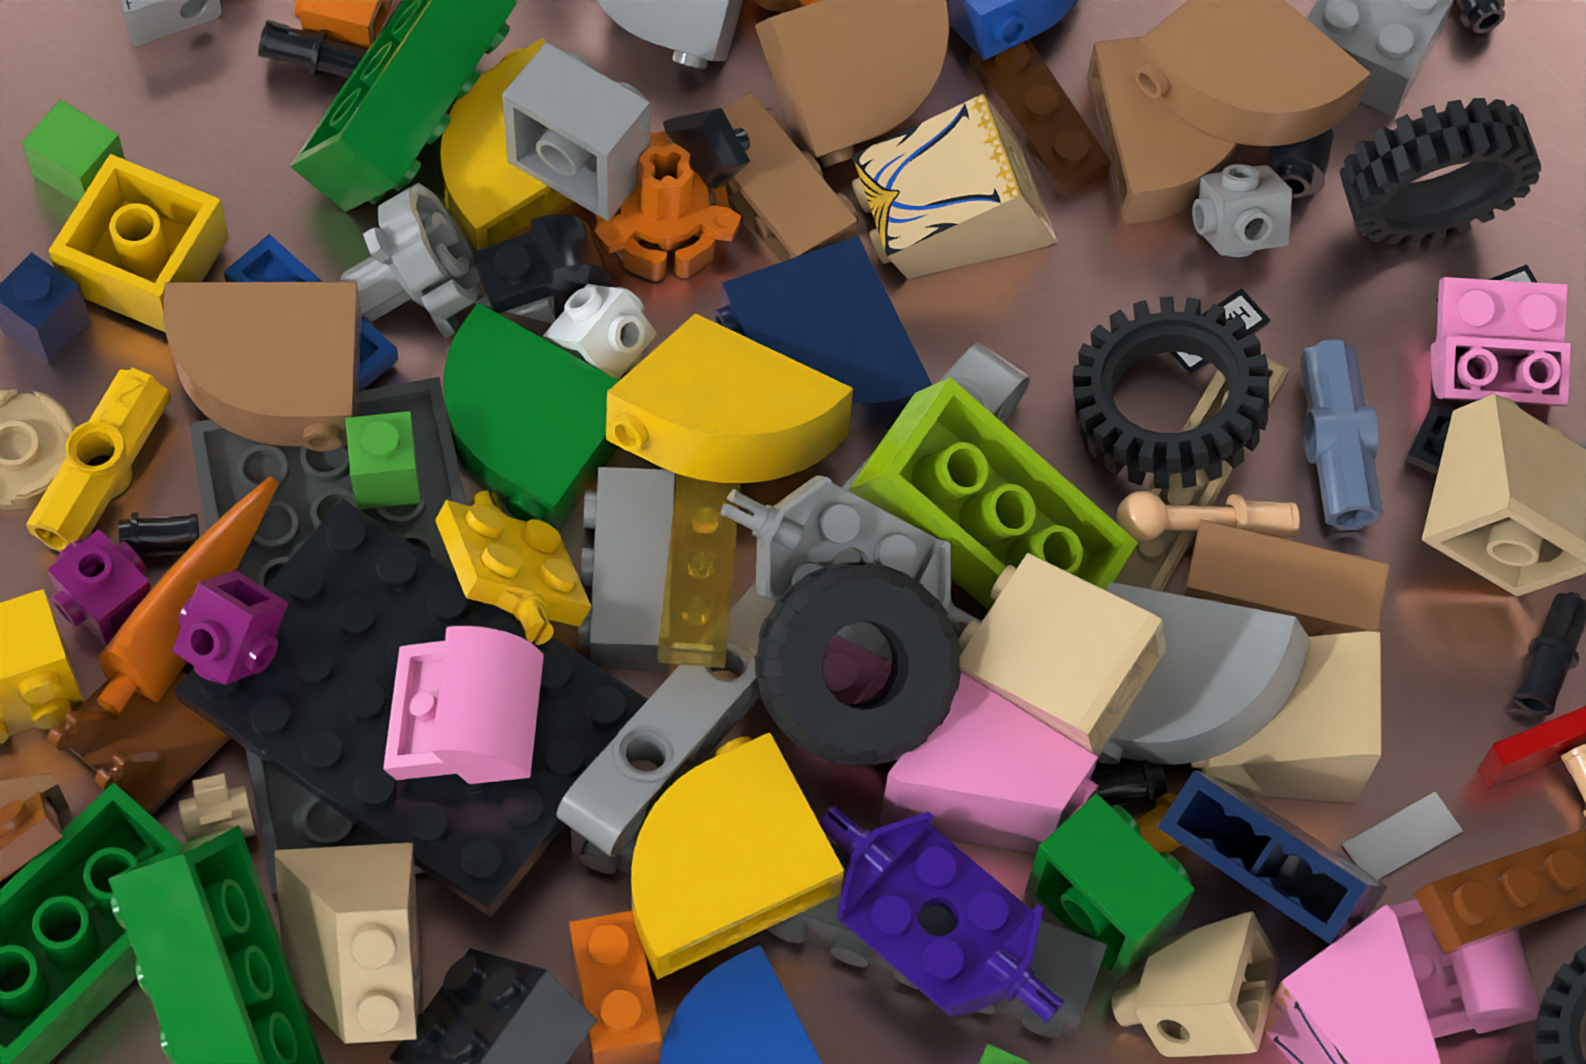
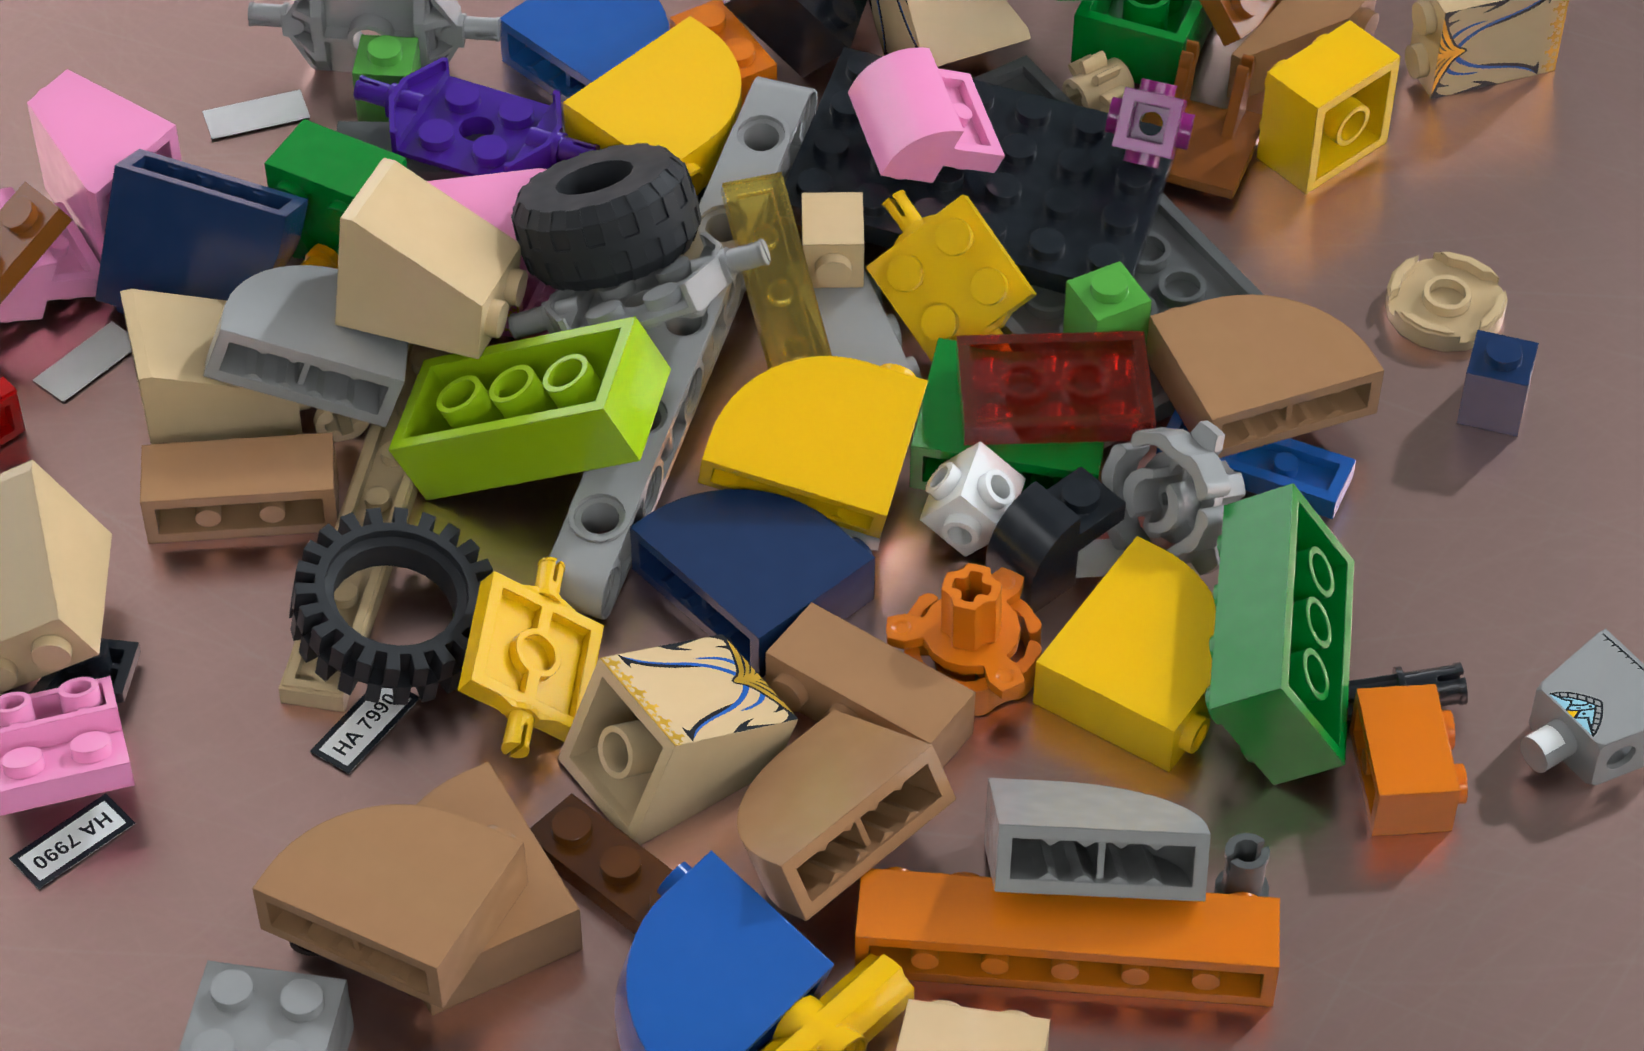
camera: 165 degrees right, 15 degrees down
bright green brick [22,100,125,203] -> none
yellow piece [26,367,171,552] -> none
magenta brick [47,529,152,647] -> none
yellow brick [48,154,229,333] -> none
orange piece [97,476,279,715] -> none
black pin [118,512,200,560] -> none
light grey brick [502,42,650,222] -> none
black piece [663,108,750,189] -> none
tan torso [1111,911,1281,1057] -> none
light nougat pin [1117,491,1299,542] -> none
light grey brick [1192,164,1292,257] -> none
sand blue piece [1300,340,1383,531] -> none
black tyre [1340,98,1541,244] -> none
none -> yellow plate [458,557,604,758]
none -> tan brick [802,192,864,288]
none -> clear red plate [956,331,1156,445]

